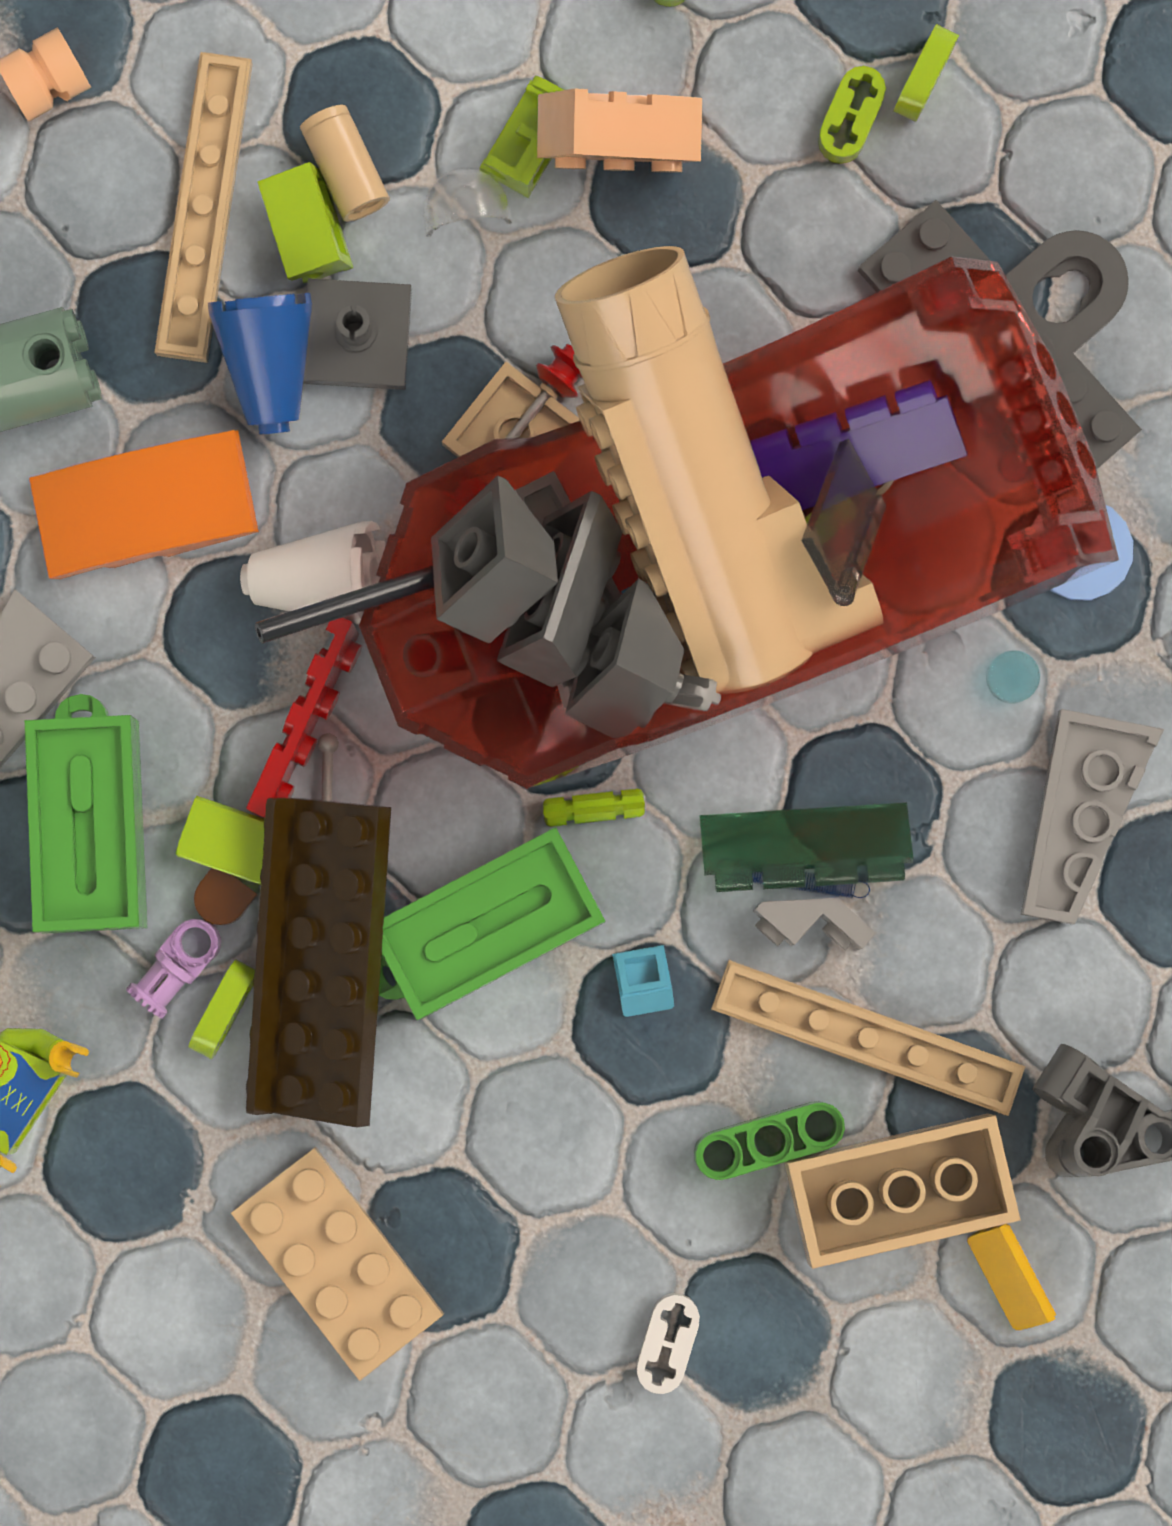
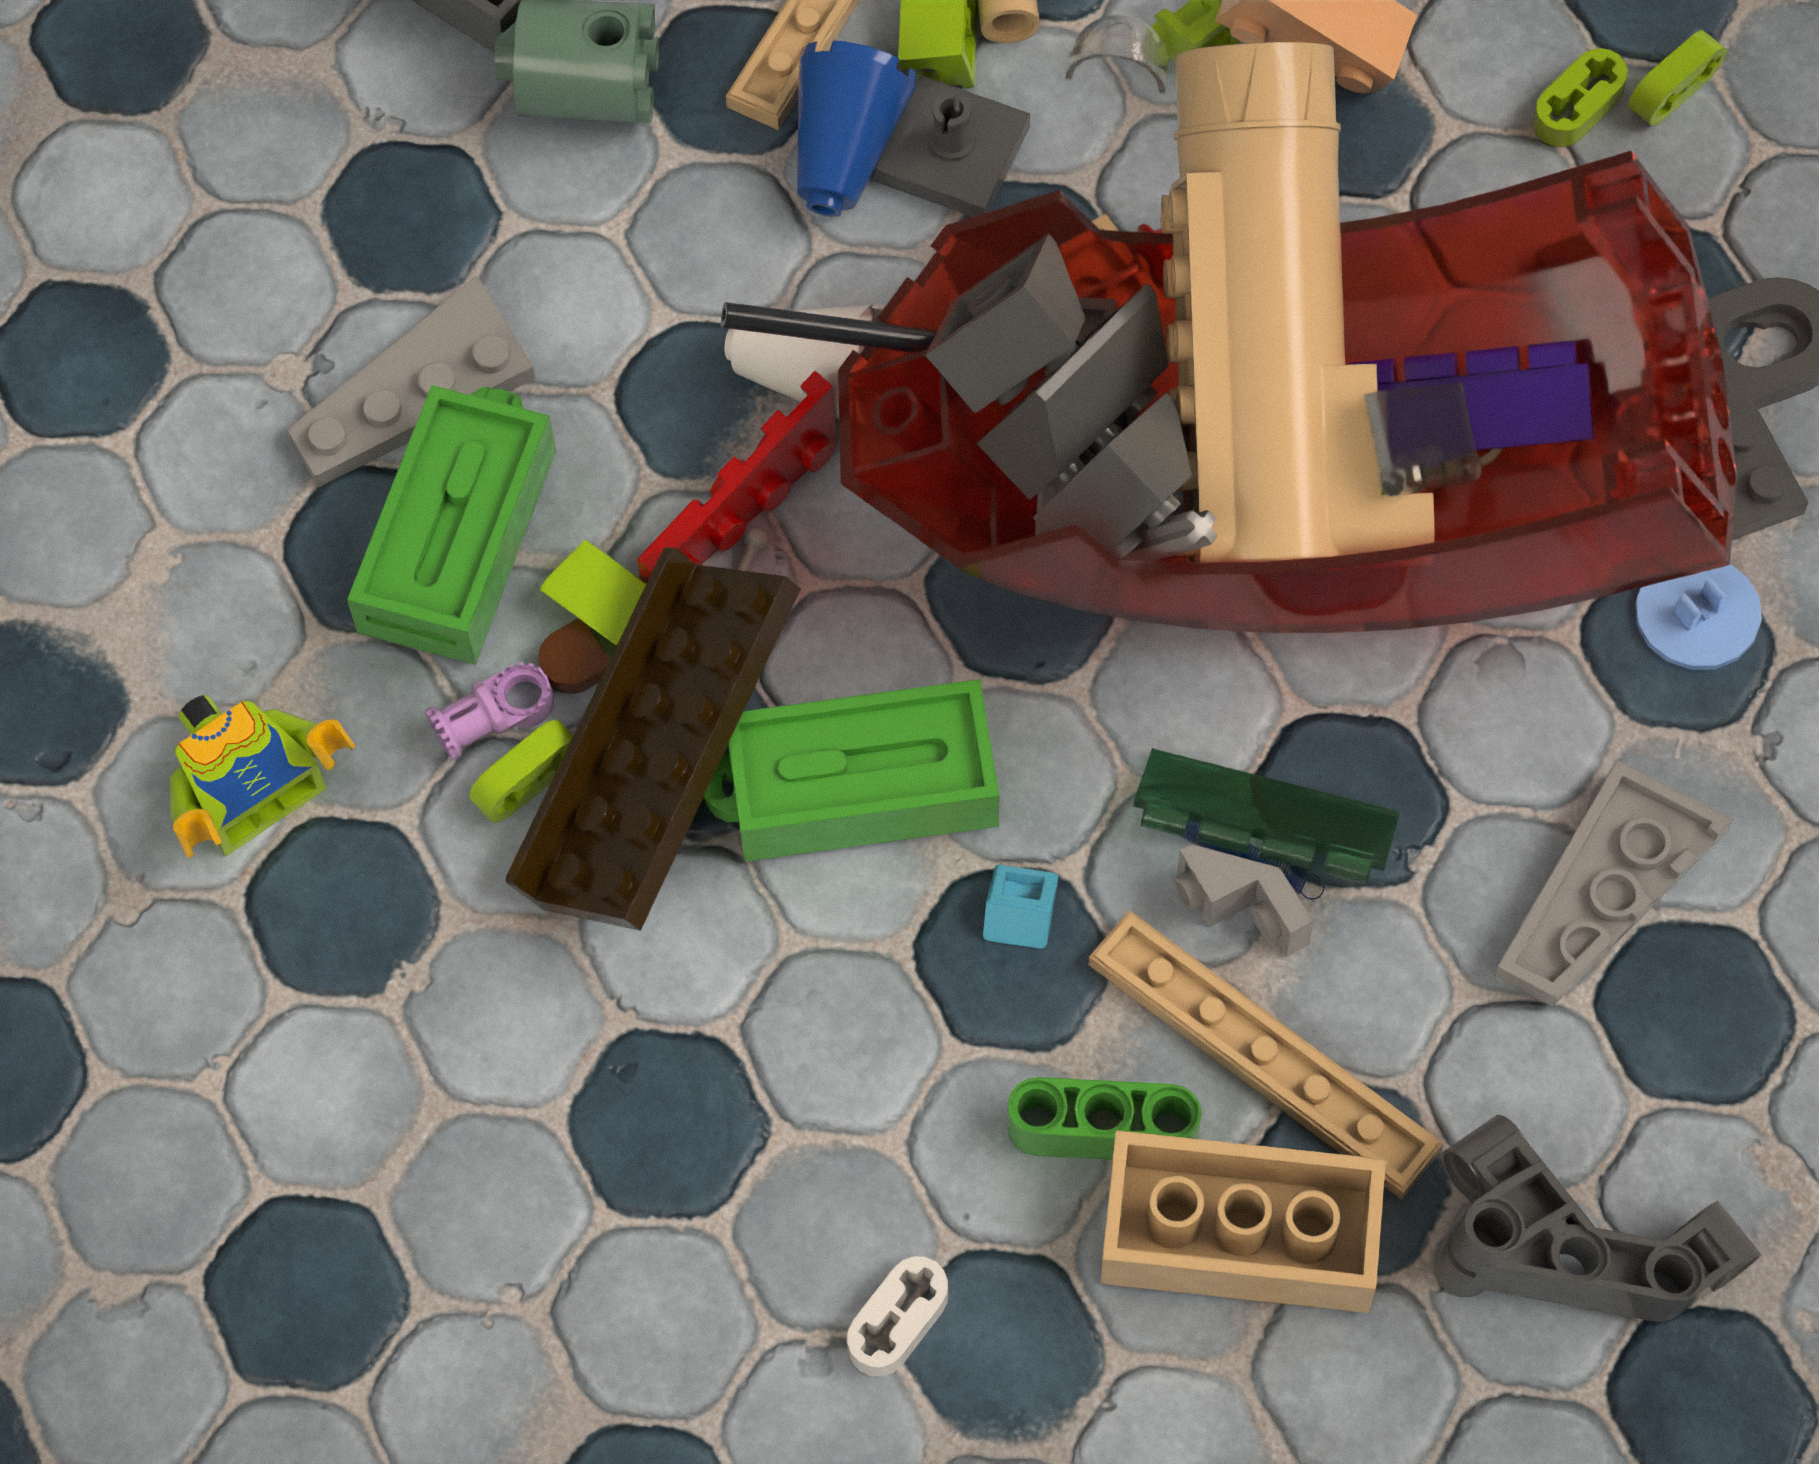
camera: 25 degrees right, 20 degrees down
orange slope [29,430,259,580] -> none
tan plate [231,1147,444,1381] -> none
lime axle [543,788,645,827] -> none
yellow slope [967,1224,1056,1330] -> none
clear light blue tile [986,650,1040,704] -> none

